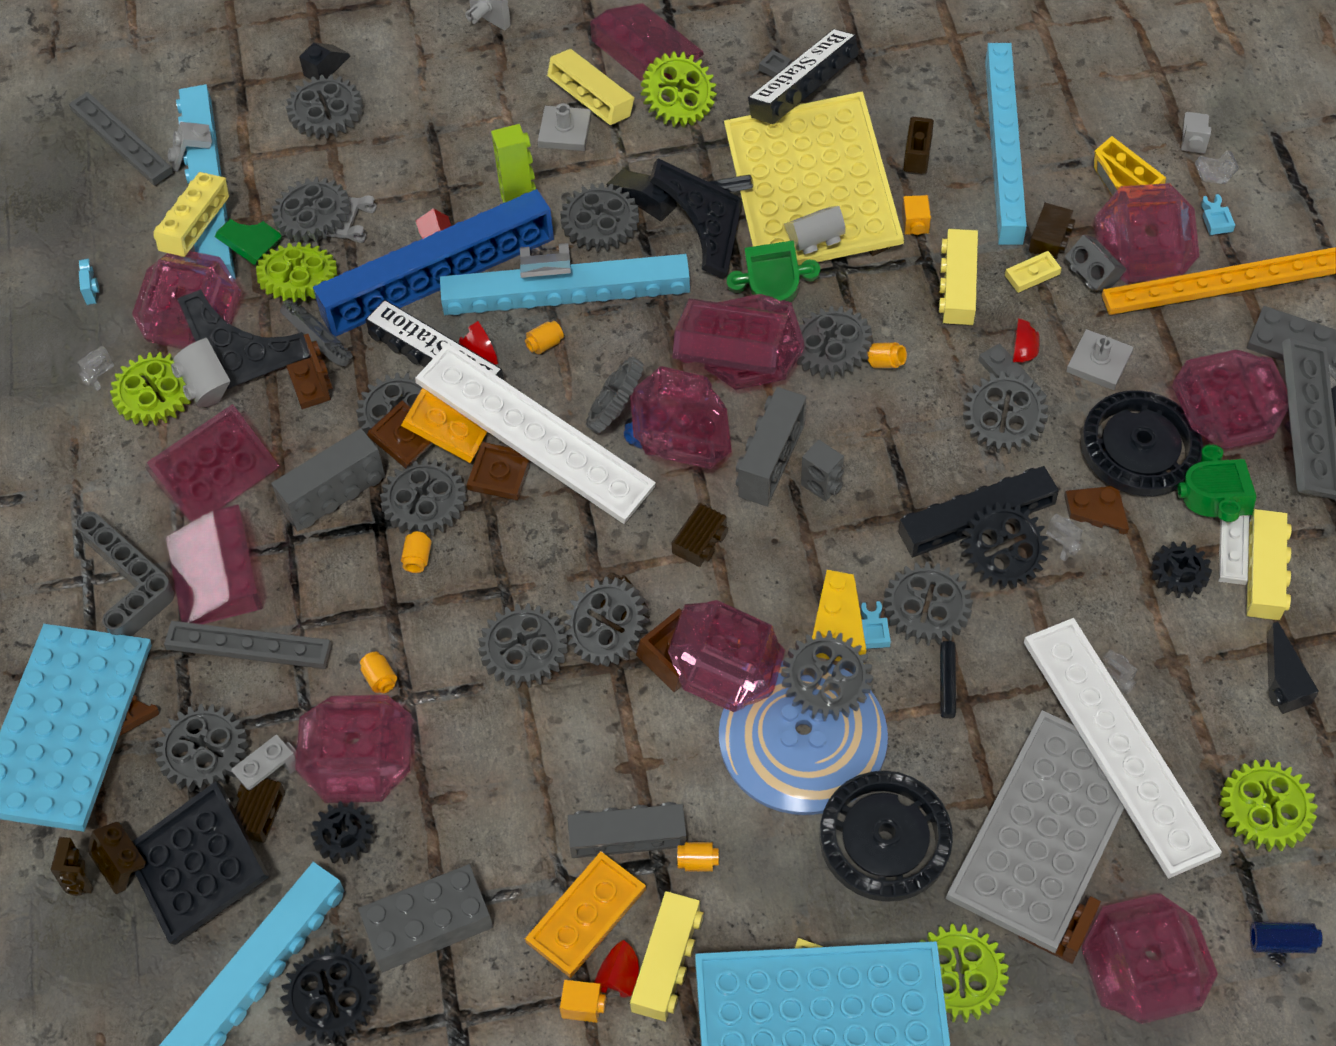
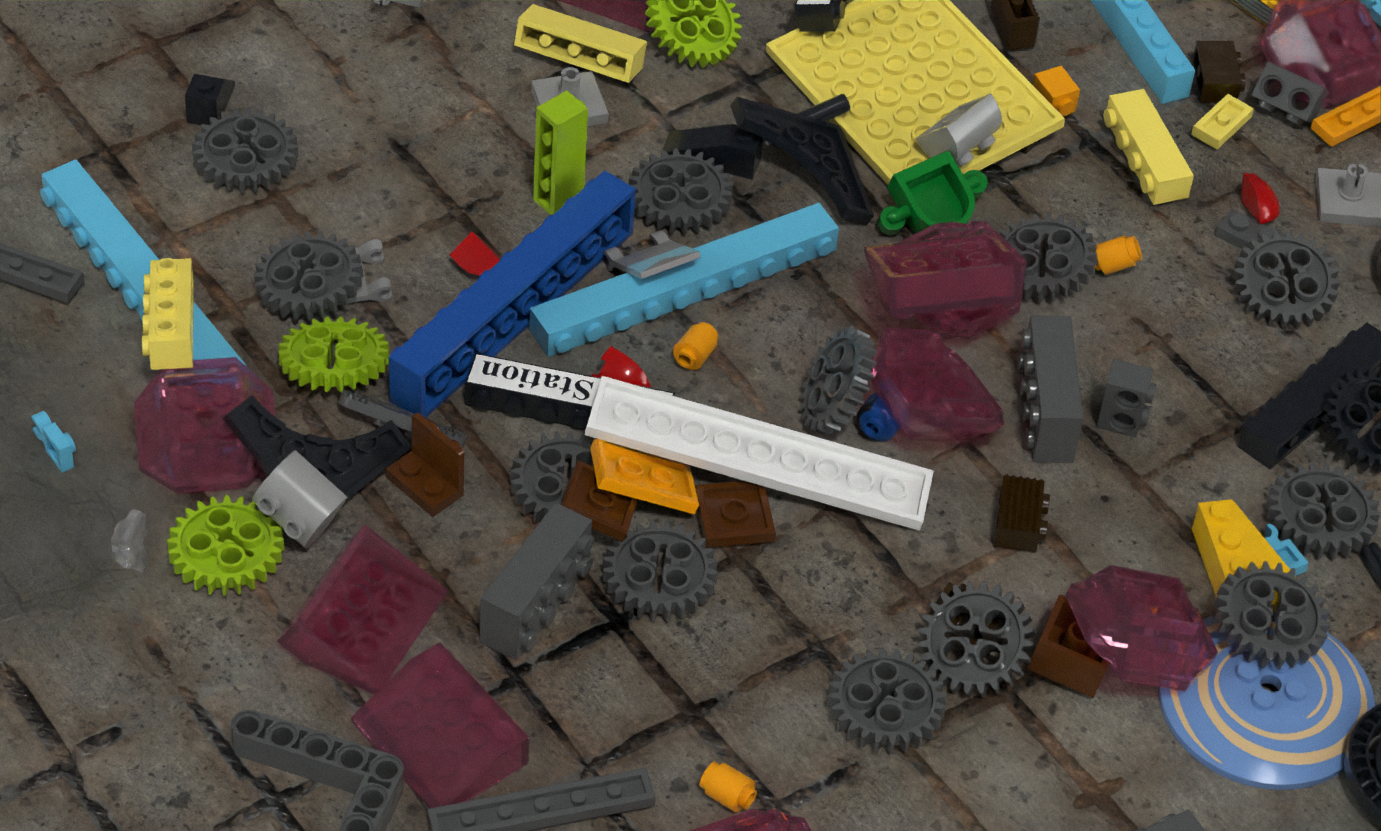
camera: 30 degrees left, 10 degrees down
light grey bracket [168,122,212,172] -> none
green tile [214,219,282,266] -> none
light orange brick [401,531,432,573] -> none

